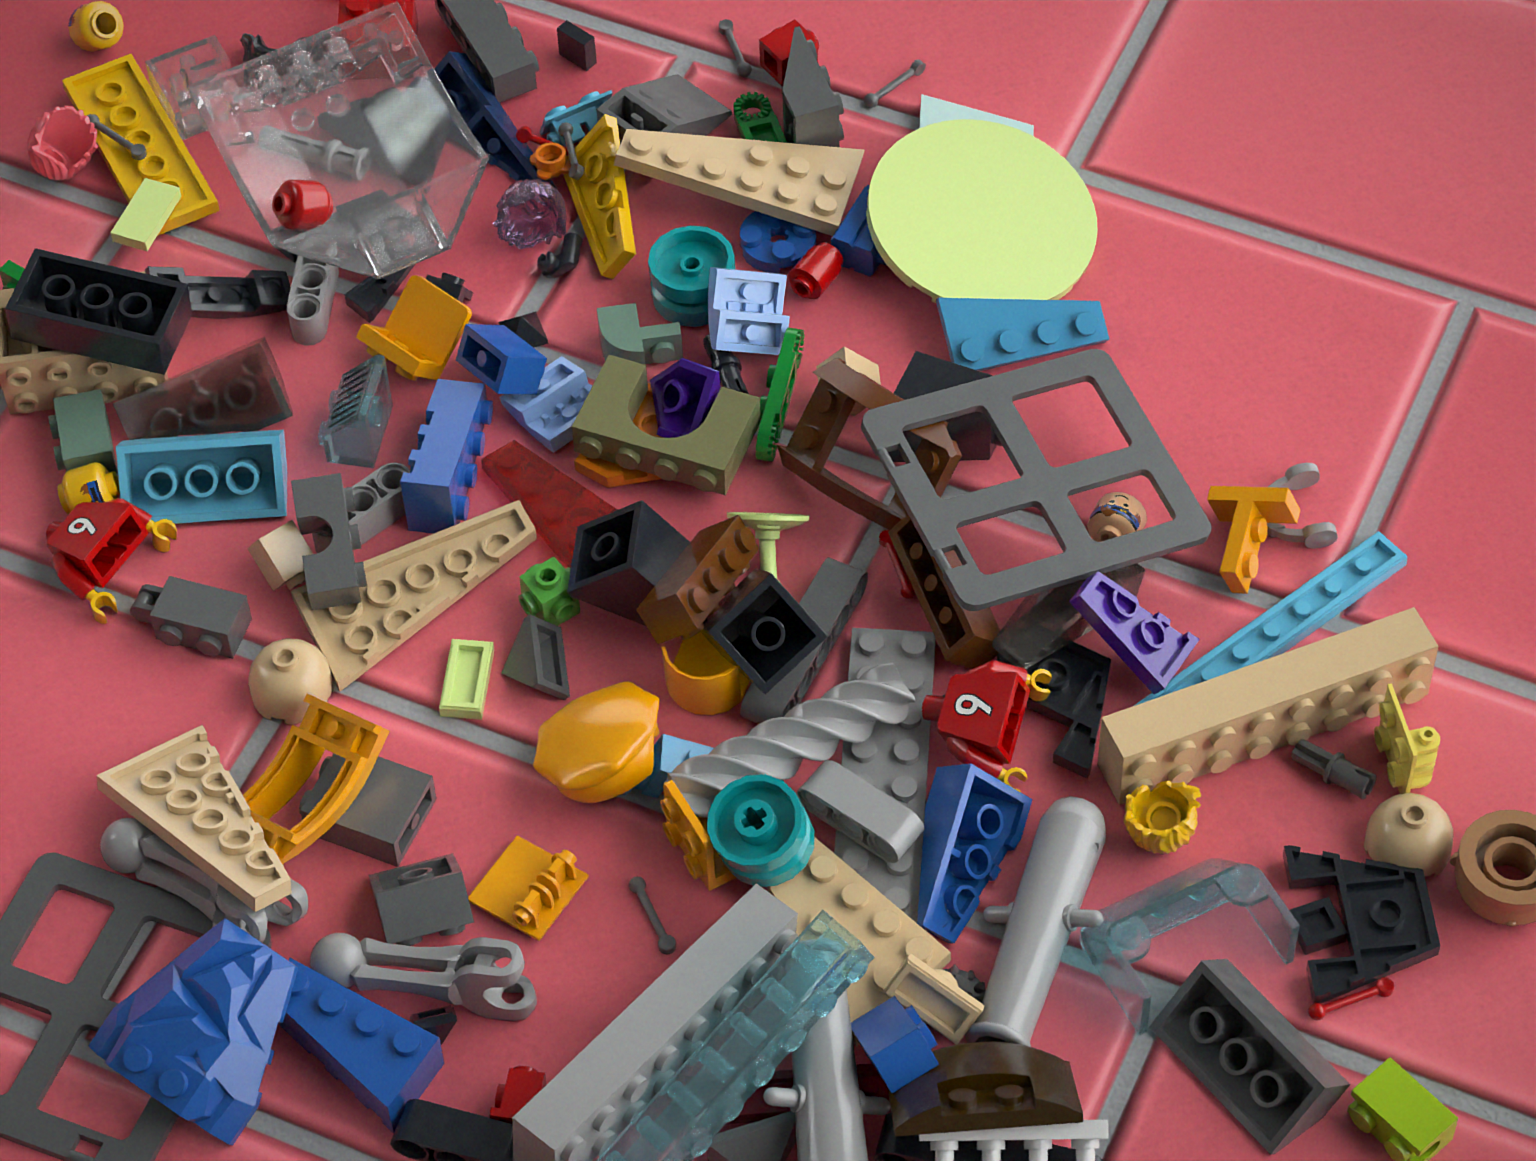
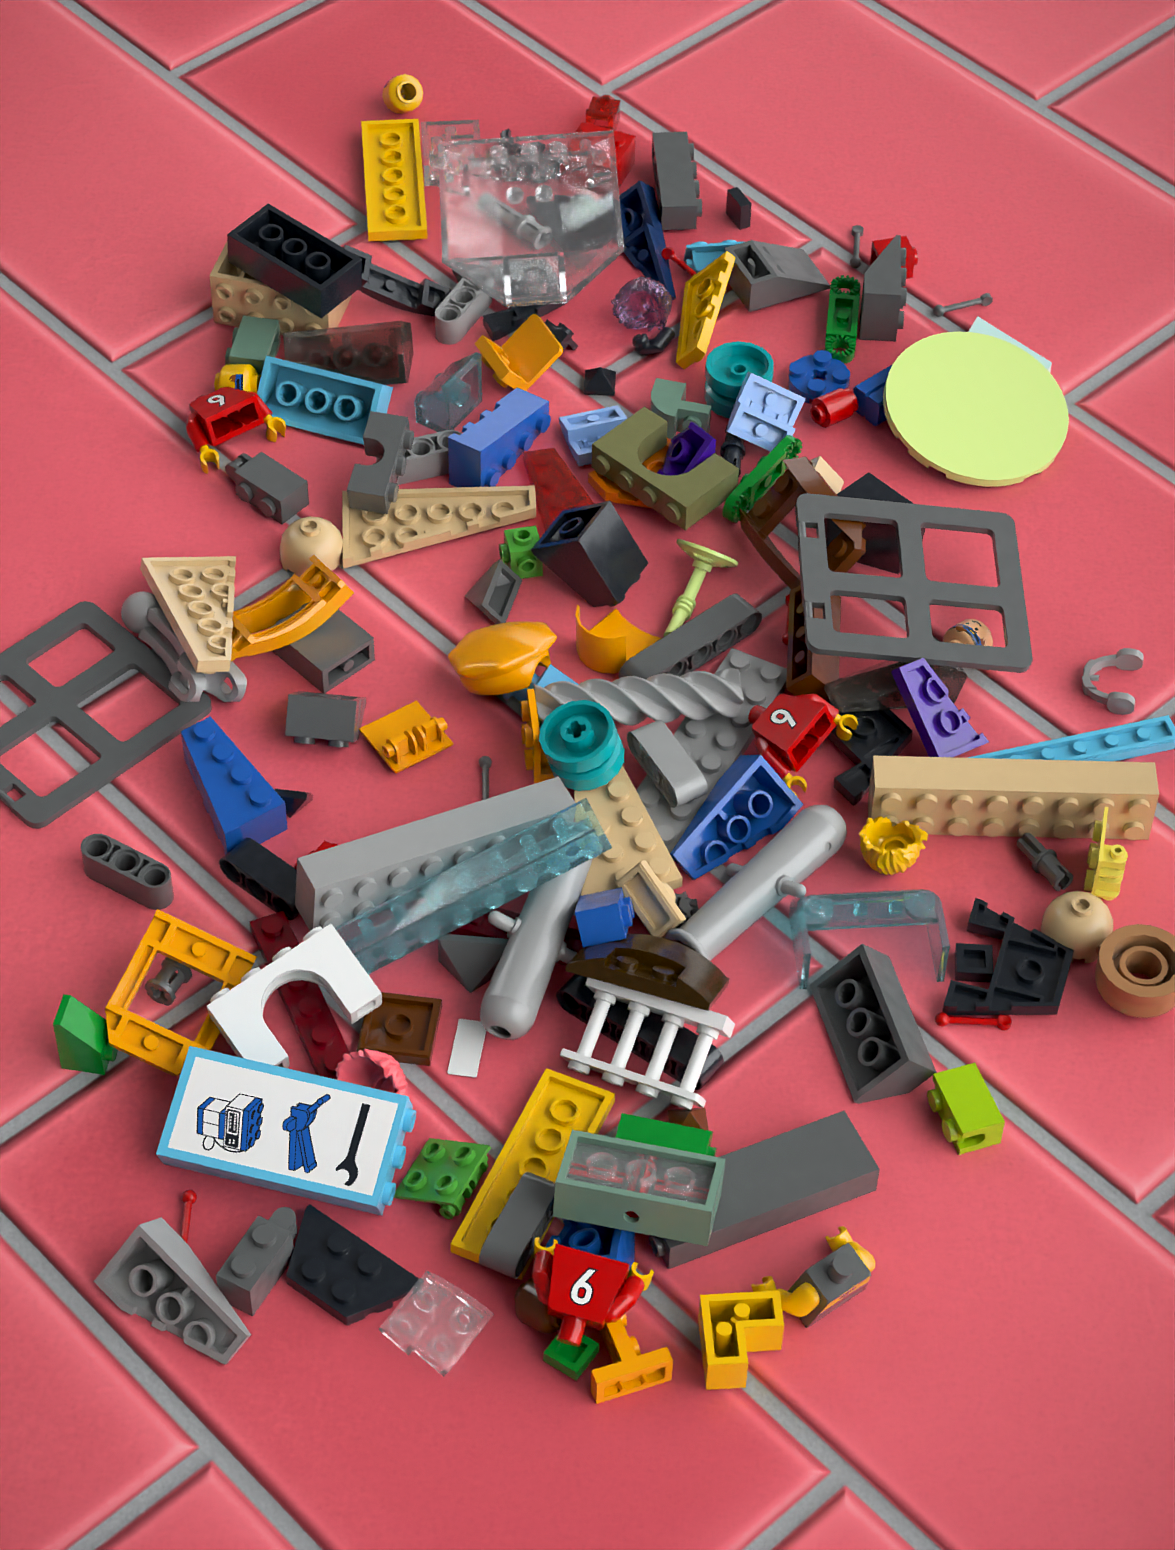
camera: 20 degrees right, 5 degrees down
coral hair [27,105,98,181] -> none
dark grey hinge [87,114,147,160] -> none
blue wedge [88,918,299,1146] -> none
yellowish green tile [110,178,182,251] -> none
tan brick [248,520,313,591] -> none
red head [272,179,333,231] -> none
light grey piece [310,933,537,1021] -> none
yellowish green tile [439,639,494,720] -> none
blue brick [455,324,547,395] -> none
orange plate [530,143,571,180] -> none
dark grey hinge [558,122,584,180] -> none
tan wing [614,129,865,236] -> none
reddish brown brick [636,515,759,644] -> none
black slope [700,568,828,694] -> none
dark azure wing [936,298,1110,371] -> none
light orange bracket [1207,486,1300,594] -> none

